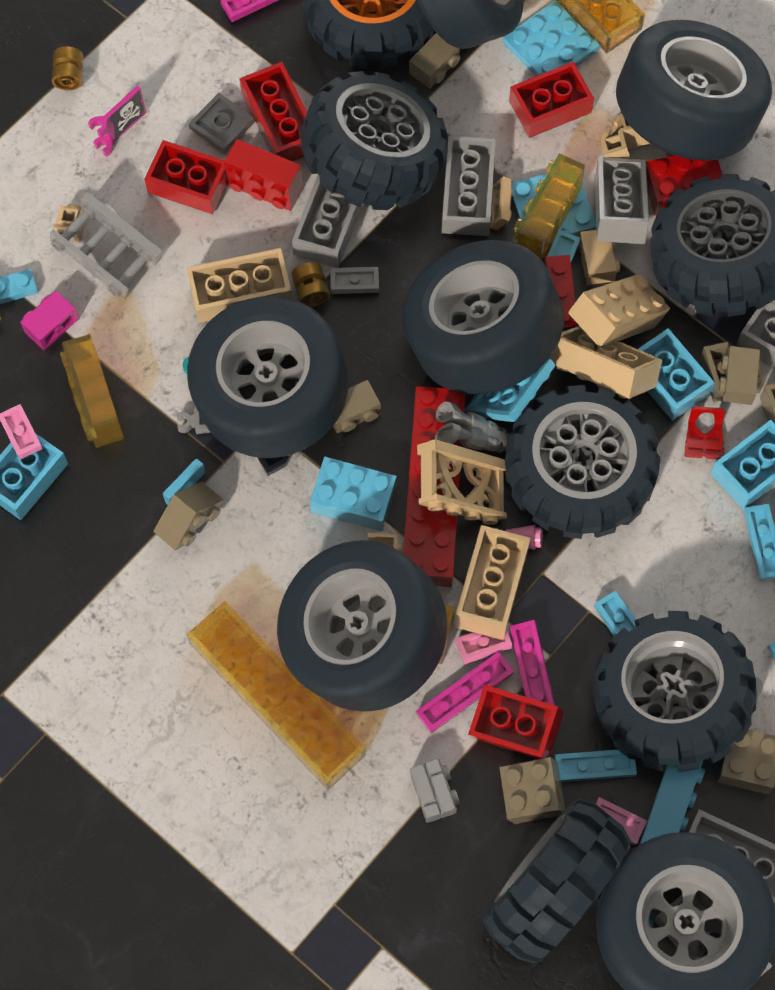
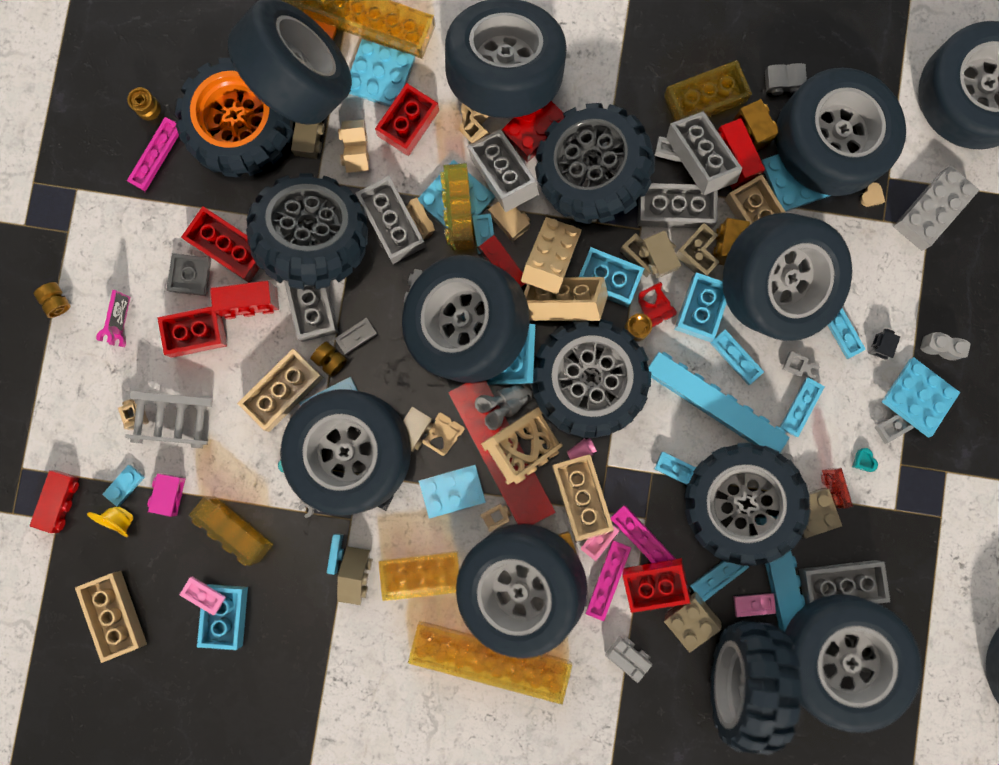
camera: 30 degrees left, 15 degrees up
none -> tan brick [338,119,369,173]
none -> clear yellow brick [378,551,460,601]
none -> tan piece [422,412,465,456]
none -> pearl gold wheel [624,313,652,342]
none -> medium azure brick [648,352,790,453]

